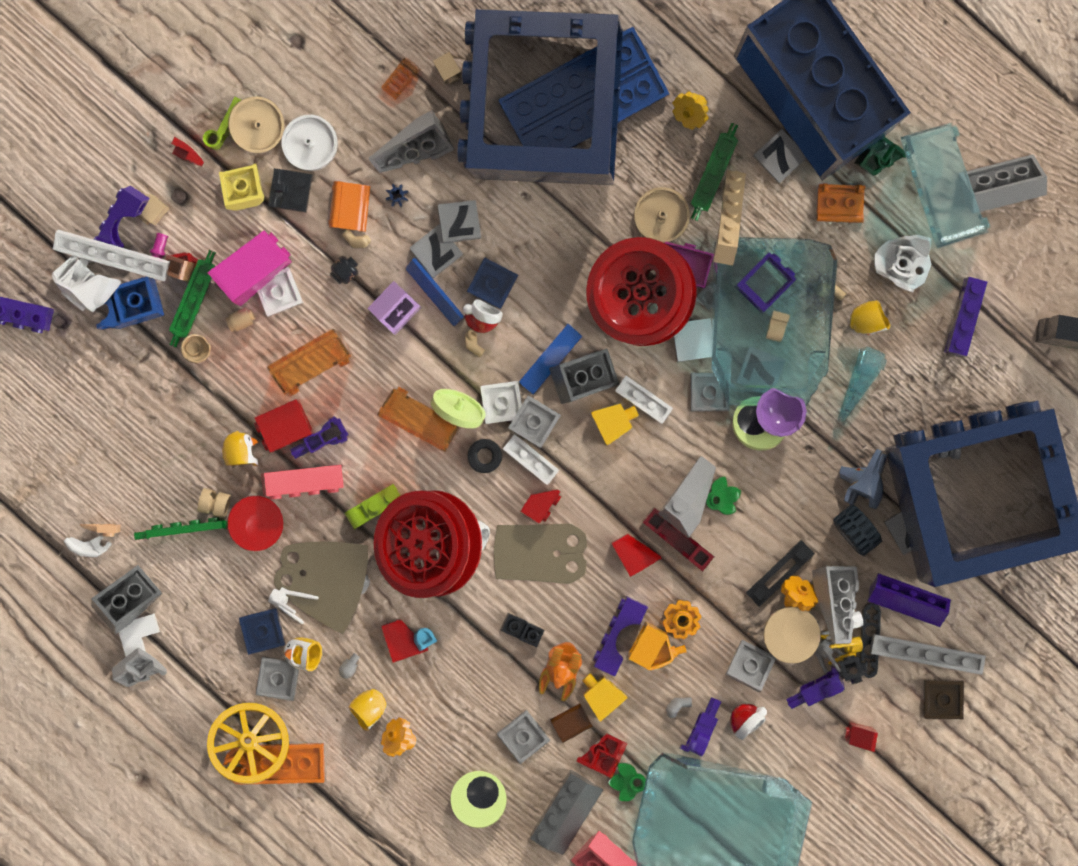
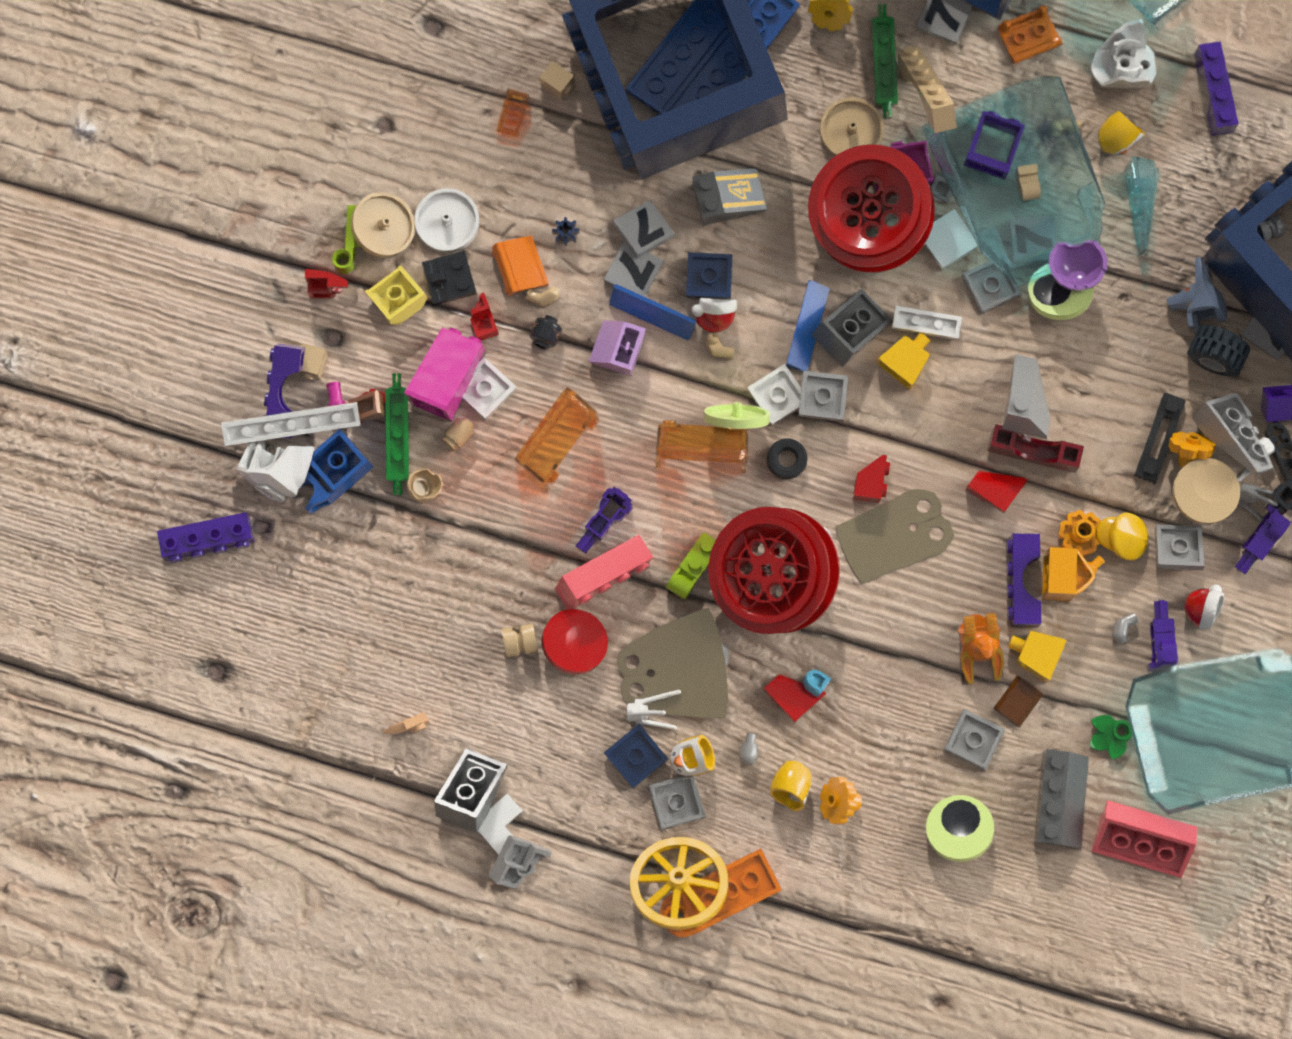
camera: 25 degrees left, 10 degrees down
white piece [64,536,112,557] -> none
green plate [134,517,227,540] -> none
yellow piece [222,431,259,466] -> none
red brick [254,399,314,453] -> none
light grey wedge [369,110,454,173] -> none
black slope [500,612,545,647] -> none
white plate [503,434,559,485] -> none
red slope [576,734,628,778] -> none
green plate [706,477,741,515] -> none
yellow plant [820,635,863,665] -> none
none -> red slope [470,292,499,341]
none -> dark grey slope [692,168,767,226]
none -> yellow piece [1096,513,1149,561]

